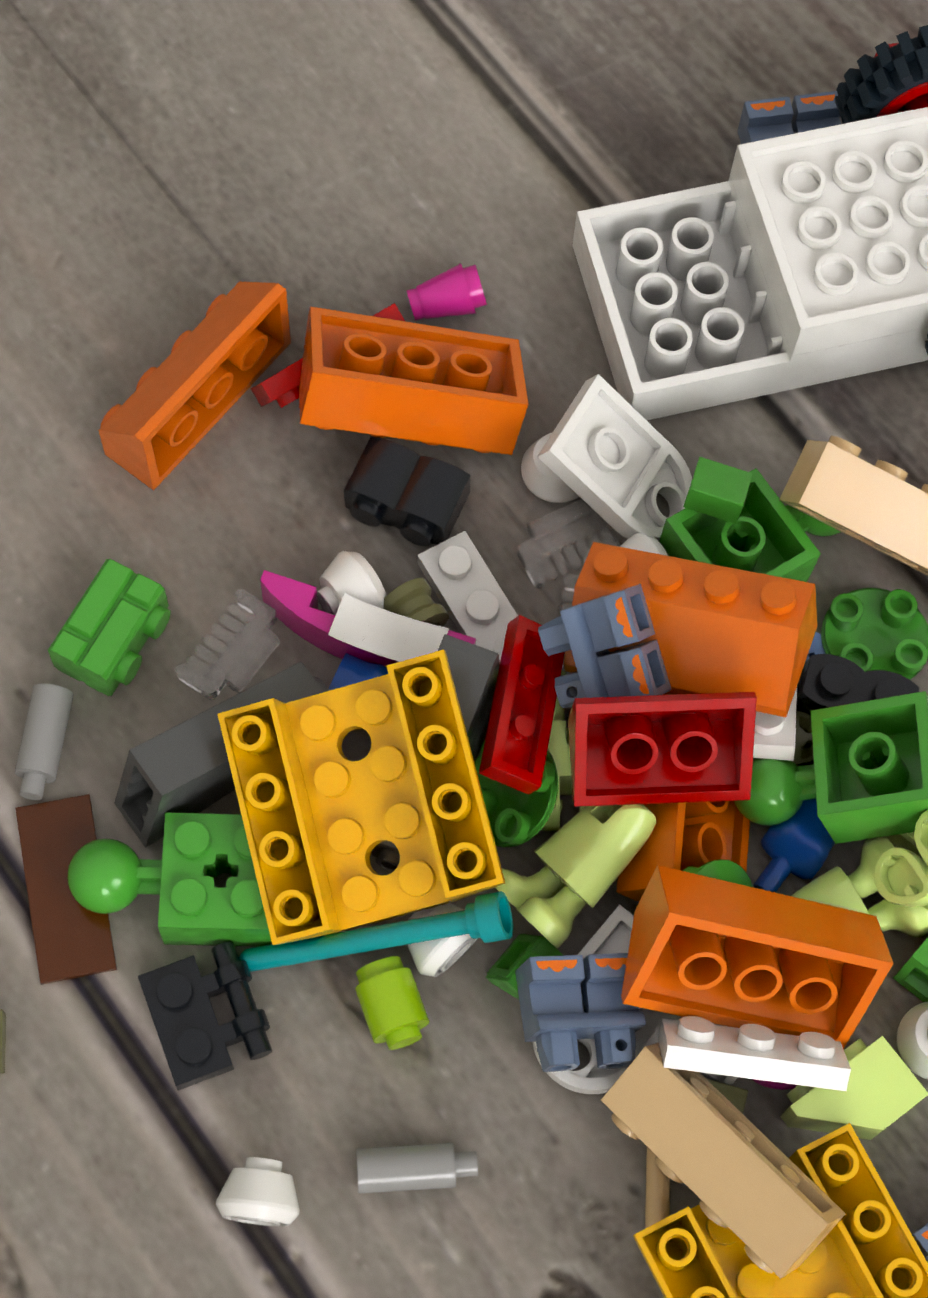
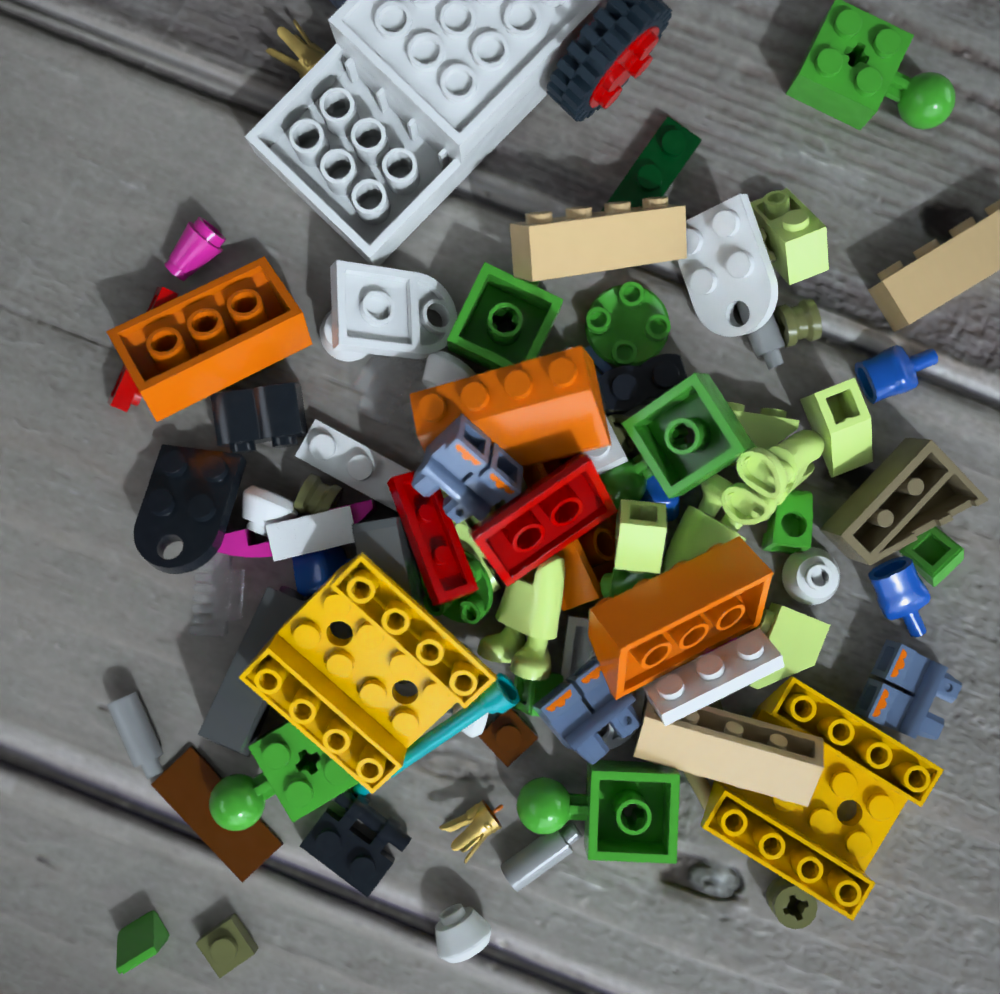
camera: 30 degrees left, 20 degrees up
bright green brick [48,559,171,696] -> none
orange slope [98,281,291,491] -> none
lime brick [355,956,430,1050] -> none
bright green slope [683,457,753,524] -> none
none -> black plate [134,444,247,574]
none -> pearl gold piece [266,19,325,79]
none -> pearl gold piece [439,800,503,864]
none -> reddish brown plate [478,708,539,767]
none -> bright green brick [516,760,680,864]
none -> yellowish green slope [614,499,667,574]

